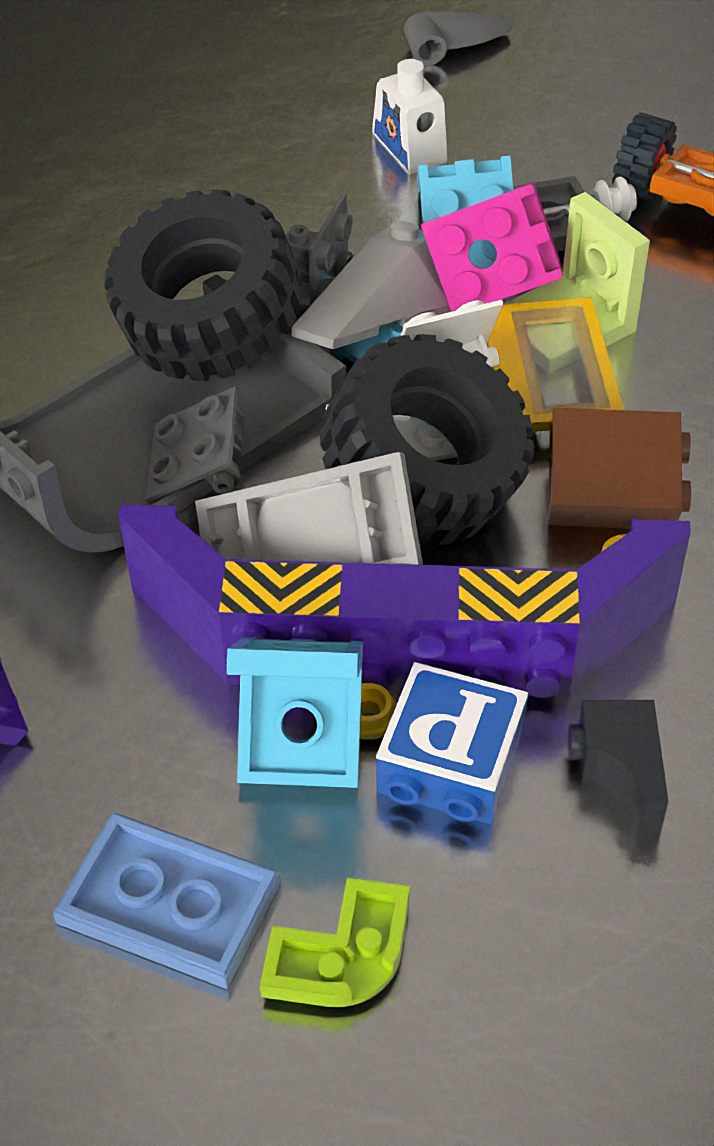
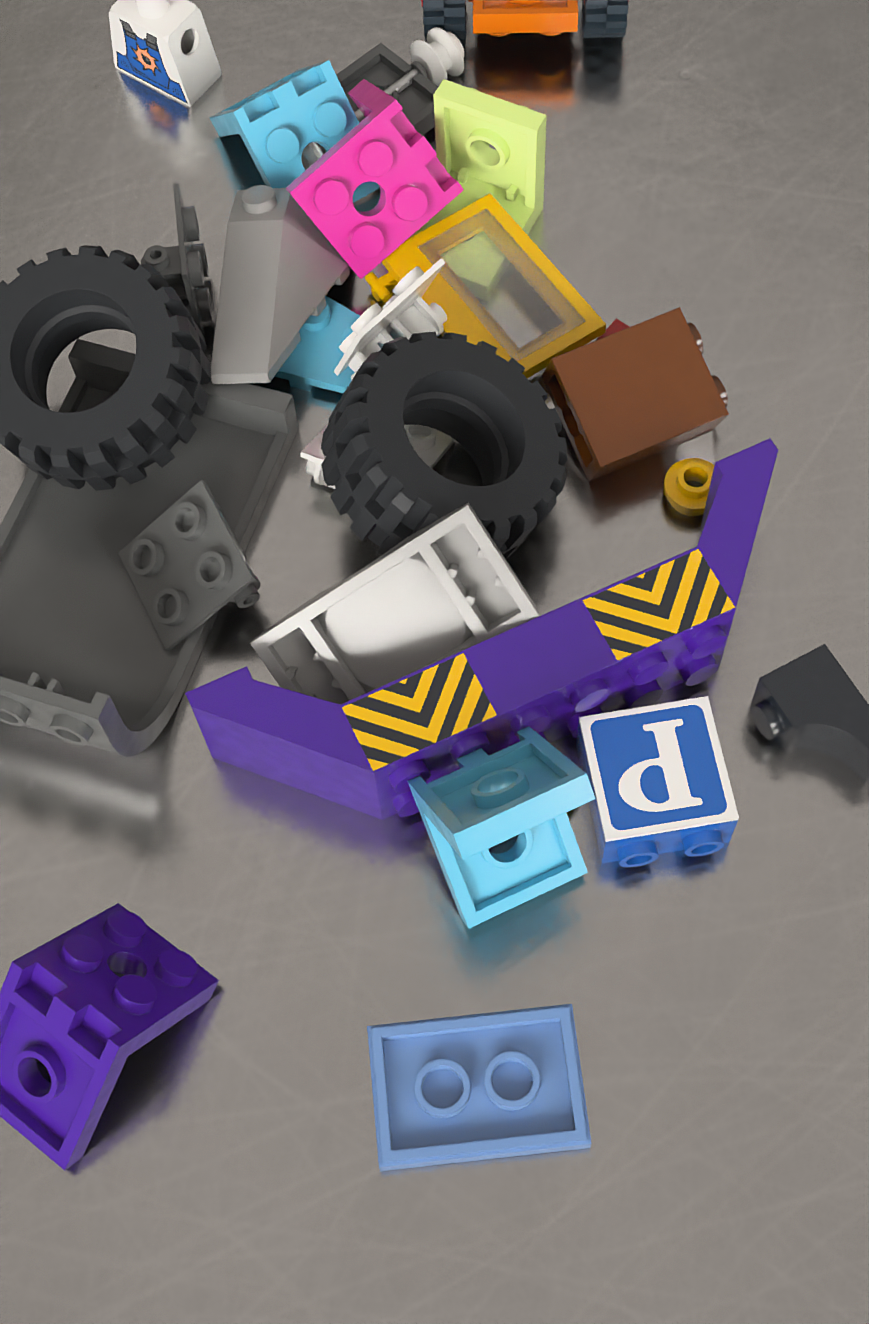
camera: 25 degrees left, 15 degrees up
lime plate [260,878,410,1007] -> none

